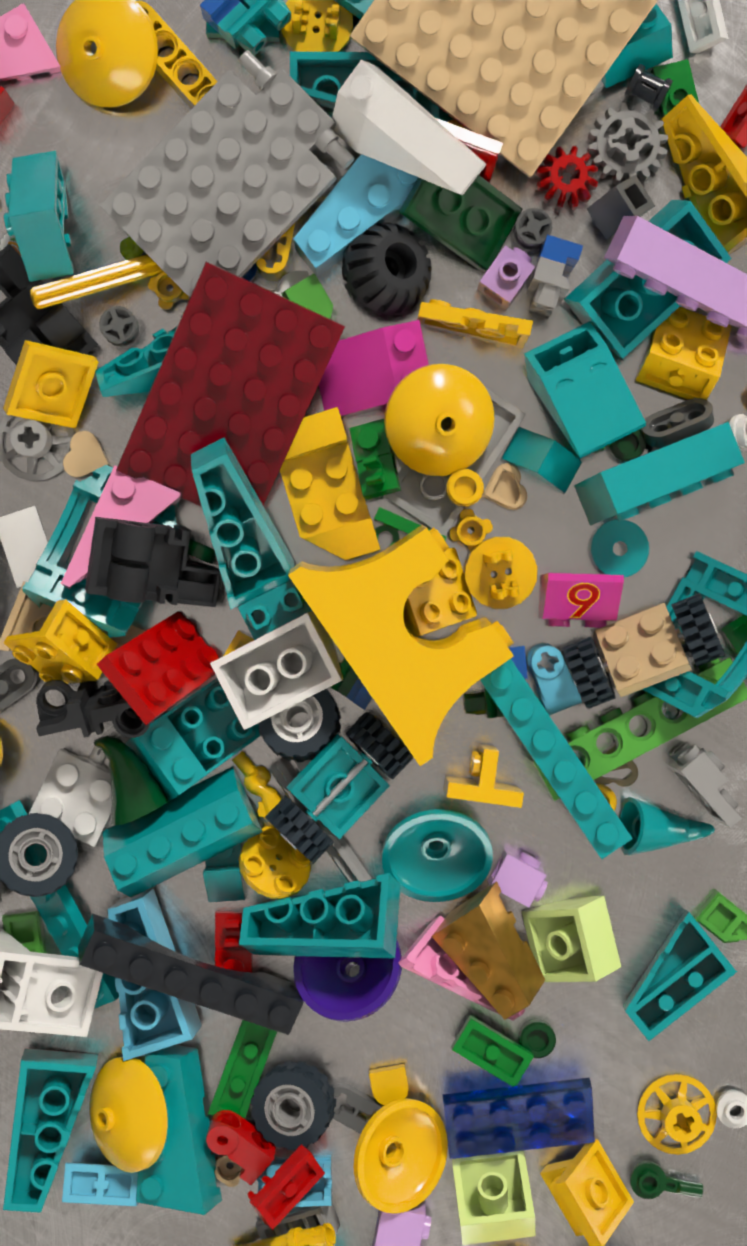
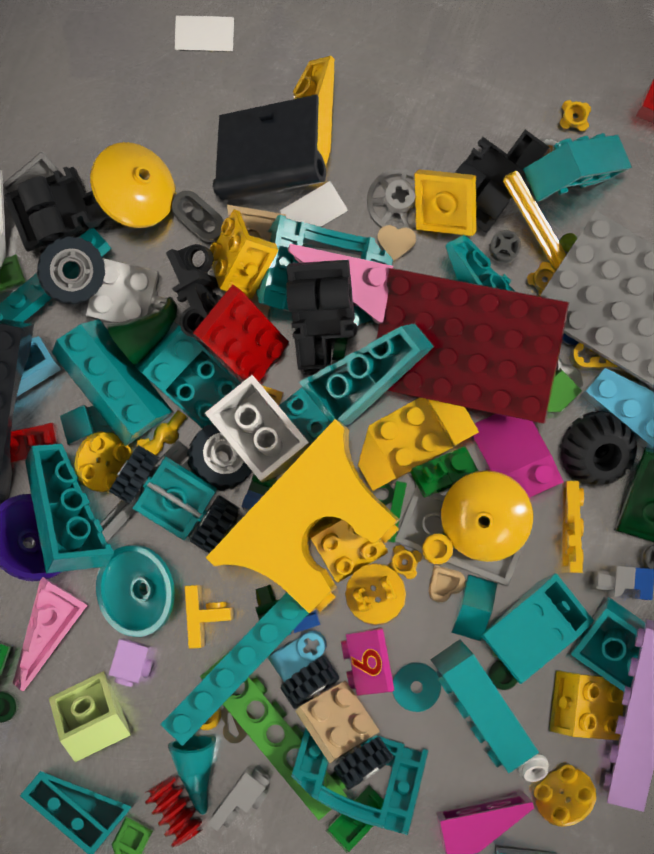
camera: 80 degrees right, 5 degrees down
pearl gold wedge [431,881,545,1020] -> none
lavender brick [477,245,535,310] -> none
dark grey plate [642,398,714,448] -> none
none -> red piece [145,775,203,848]

